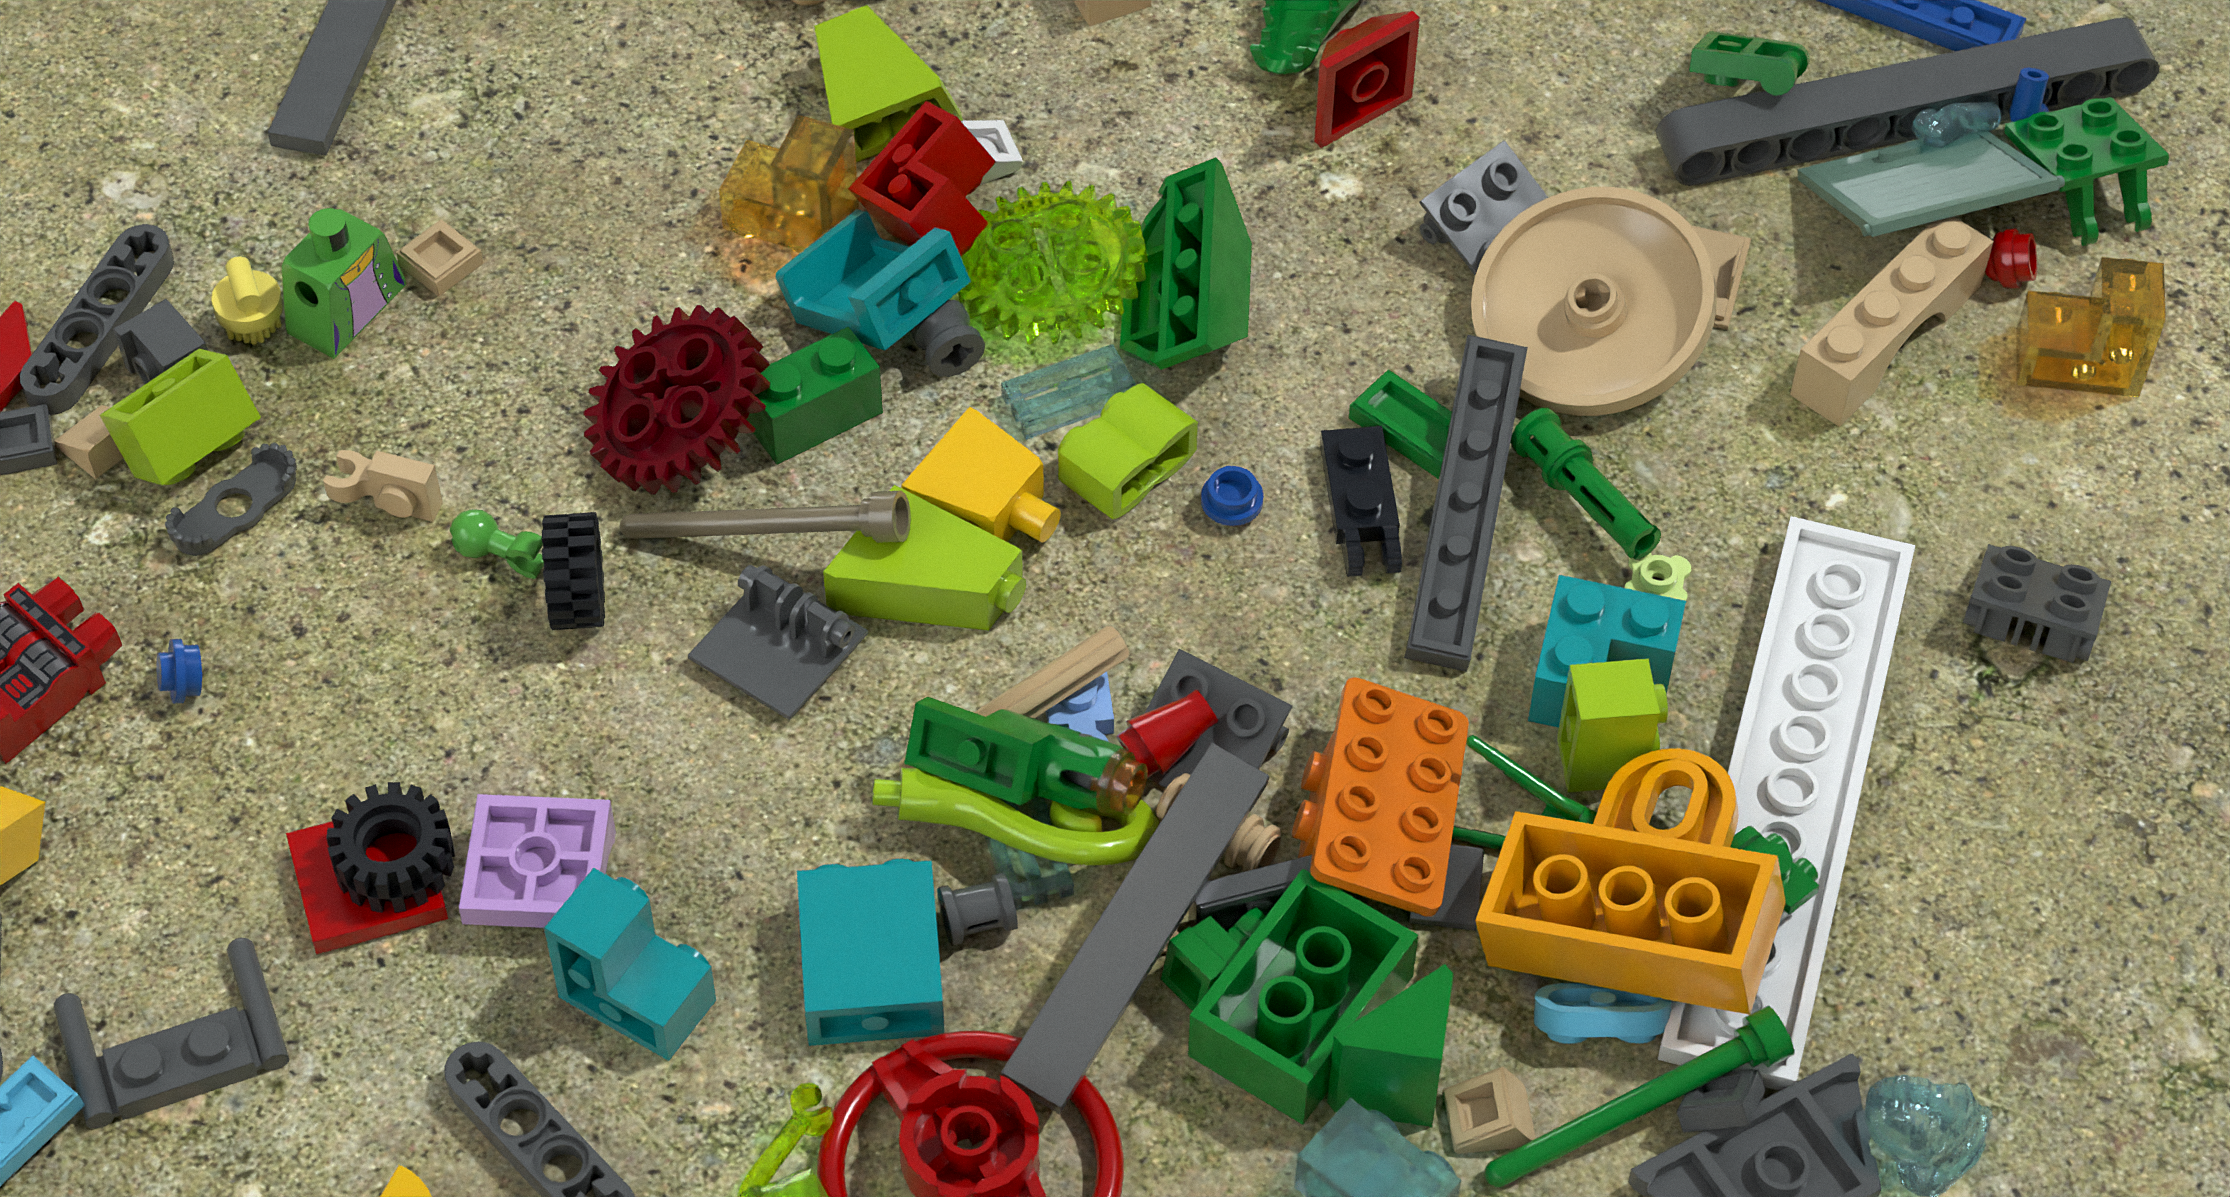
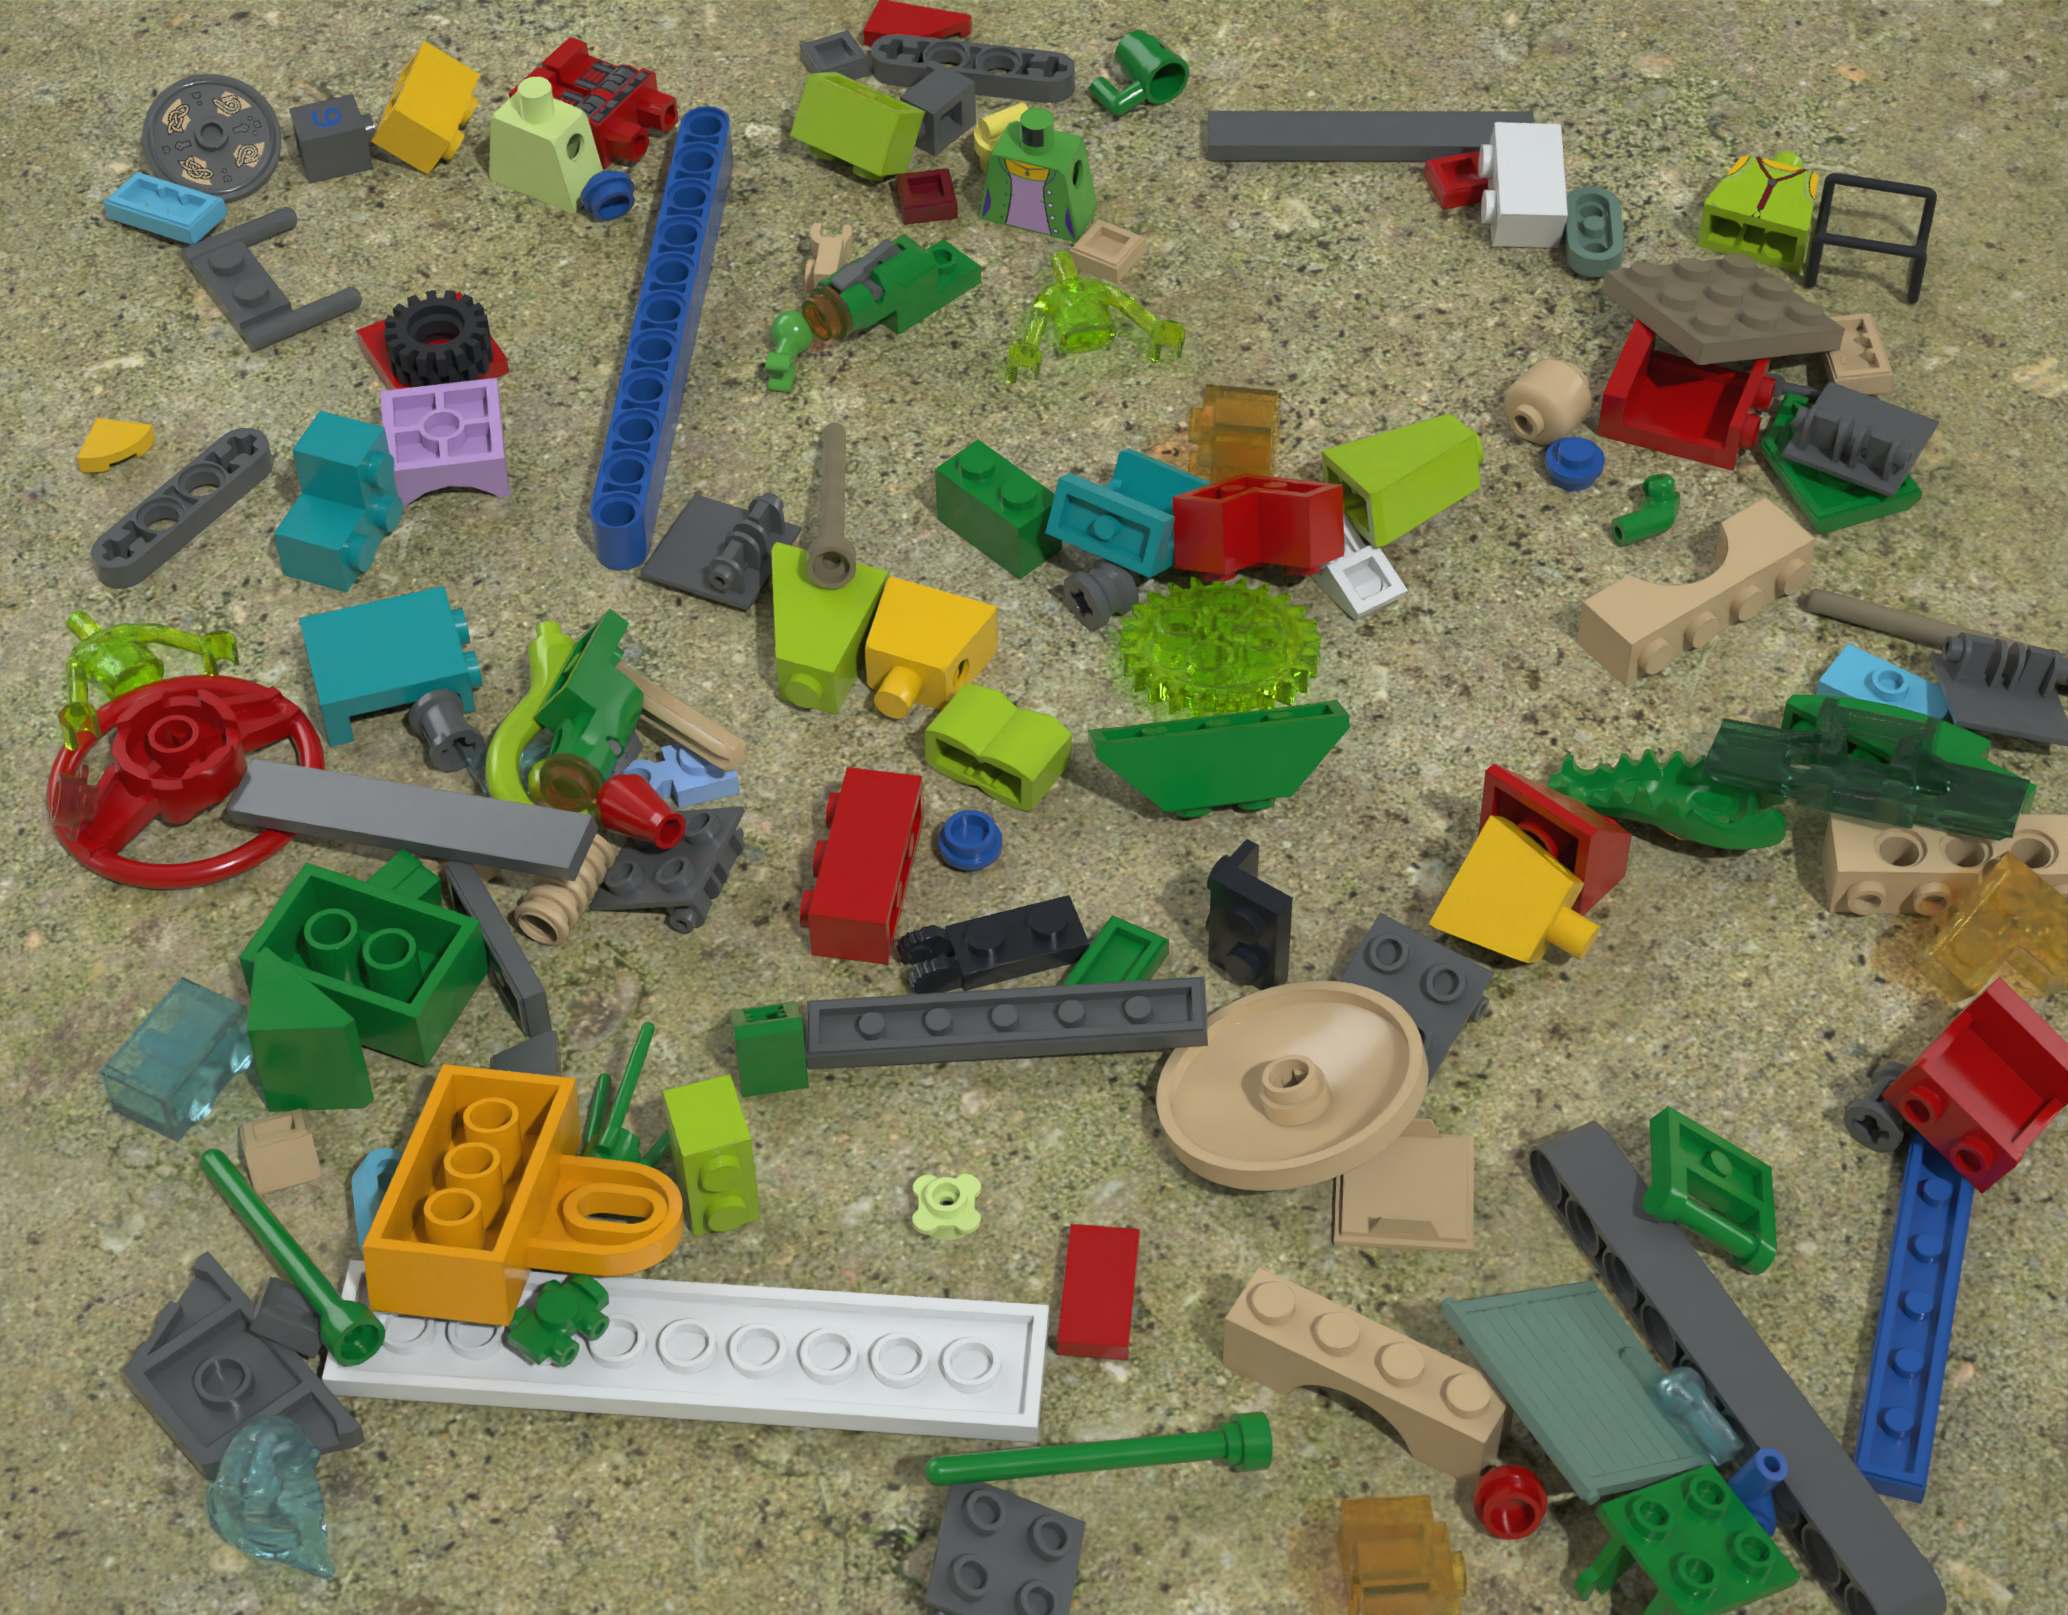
camera: 80 degrees right, 5 degrees down
dark grey piece [165,442,297,556] -> none
black tyre [542,512,605,630] -> none
dark red gear [583,305,770,495] -> none
clear light blue tile [1001,344,1136,440] -> none
orange bracket [1292,677,1469,917] -> none
green pin [1510,408,1661,560] -> none
teal brick [1528,575,1686,728] -> none
none -> yellowish green torso [489,77,603,215]
none -> blue beam [590,106,734,571]
none -> green slope [729,1001,809,1097]
none -> red brick [800,767,924,965]
none -> green plate [802,234,981,341]
none -> dark red tile [895,168,958,225]
none -> green piece [924,1411,1273,1486]
none -> clear neon green piece [1006,251,1186,384]
none -> red tile [1057,1224,1140,1360]
none -> green piece [1089,30,1190,116]
none -> black bracket [1205,839,1293,990]
none -> yellow torso [1429,815,1601,963]

